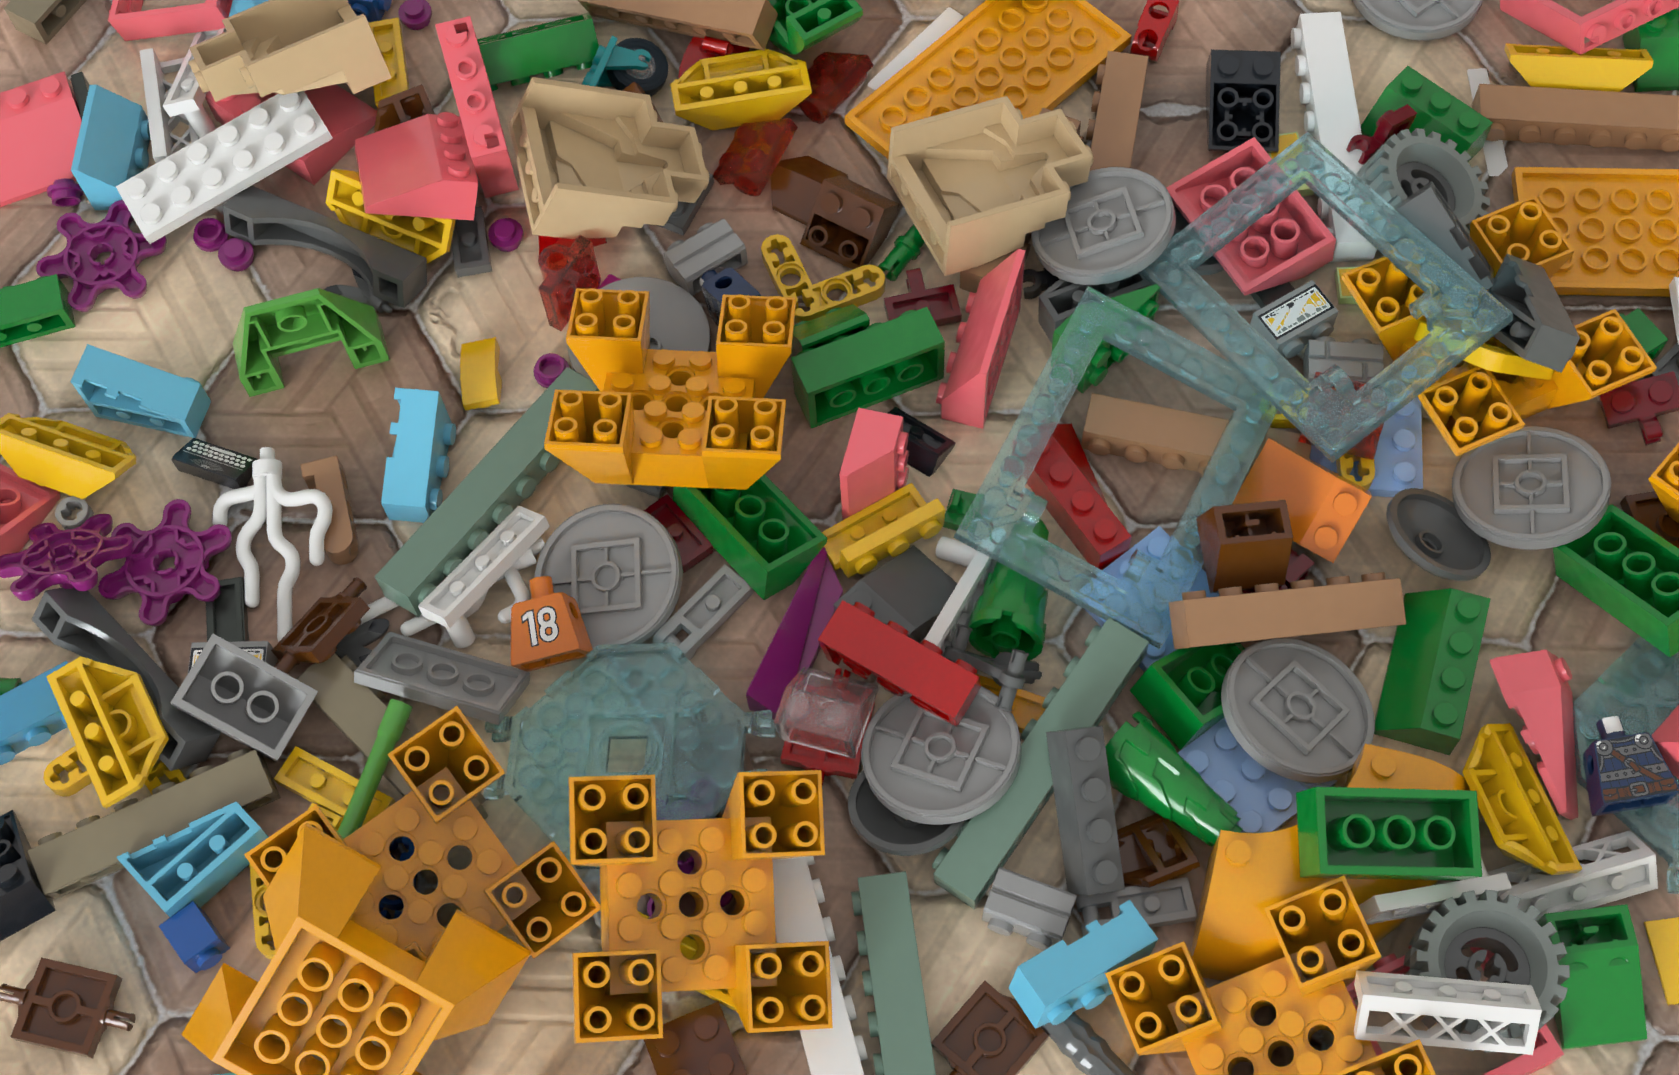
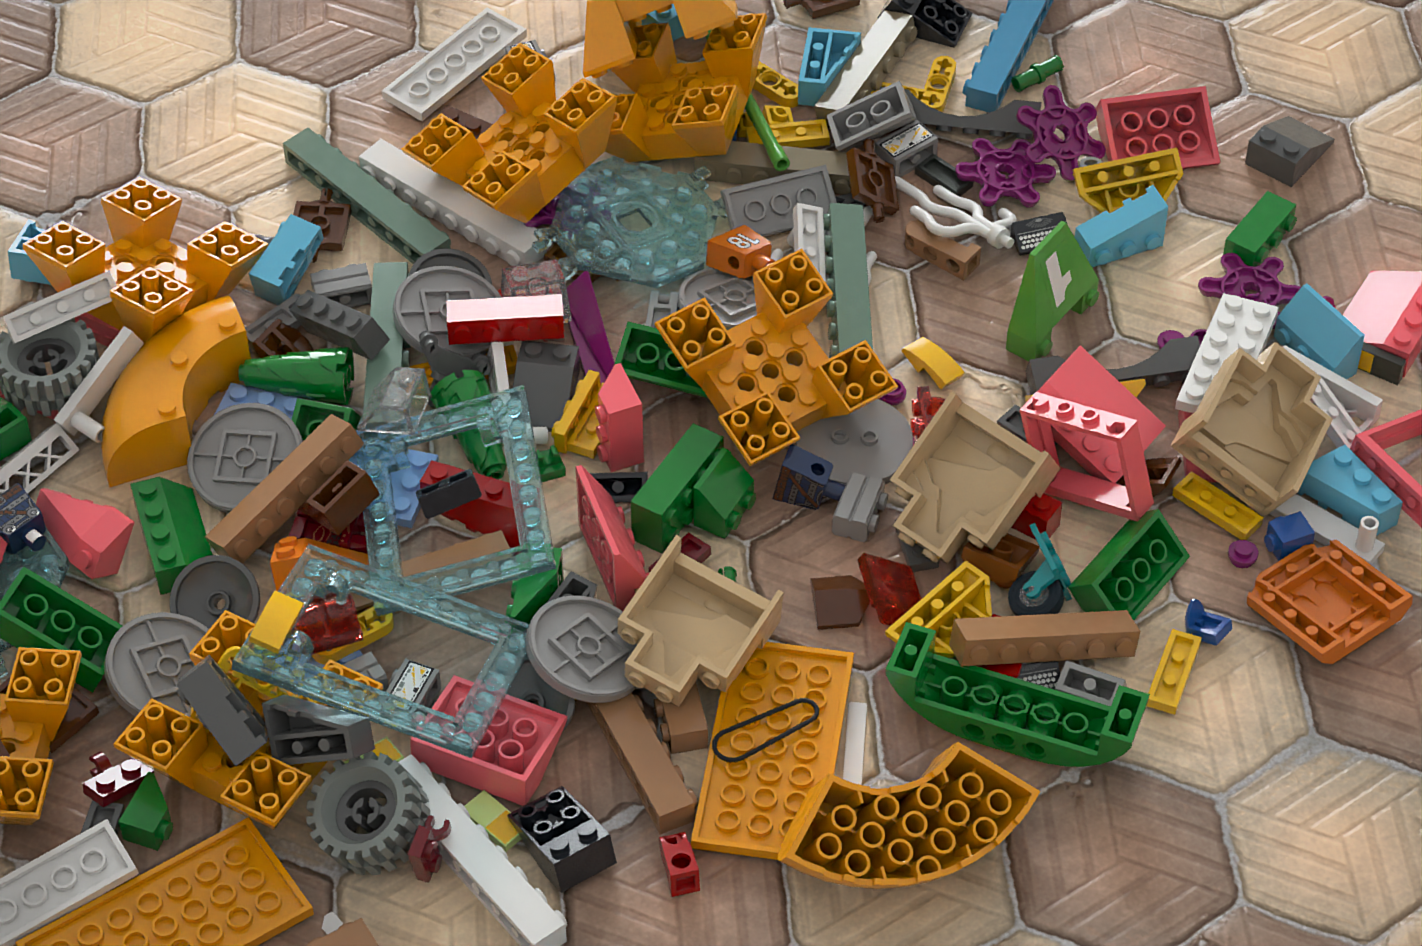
camera: 140 degrees right, 15 degrees down
yellow wedge [46,656,169,809] -> none
blue brick [159,901,230,973] -> none
medium azure wedge [381,387,456,523] -> none
yellow beam [761,234,885,324] -> none
clear red plate [797,52,874,124] -> none
reddish brown slope [800,175,900,270] -> none
green brick [1296,787,1482,881] -> none
green slope [1360,66,1493,162] -> none
yellow wedge [1462,723,1582,875] -> none
none -> yellow slope [249,591,304,654]
none -> clear slope [357,367,431,435]
none -> black slope [415,469,482,519]
none -> black piece [712,698,819,762]

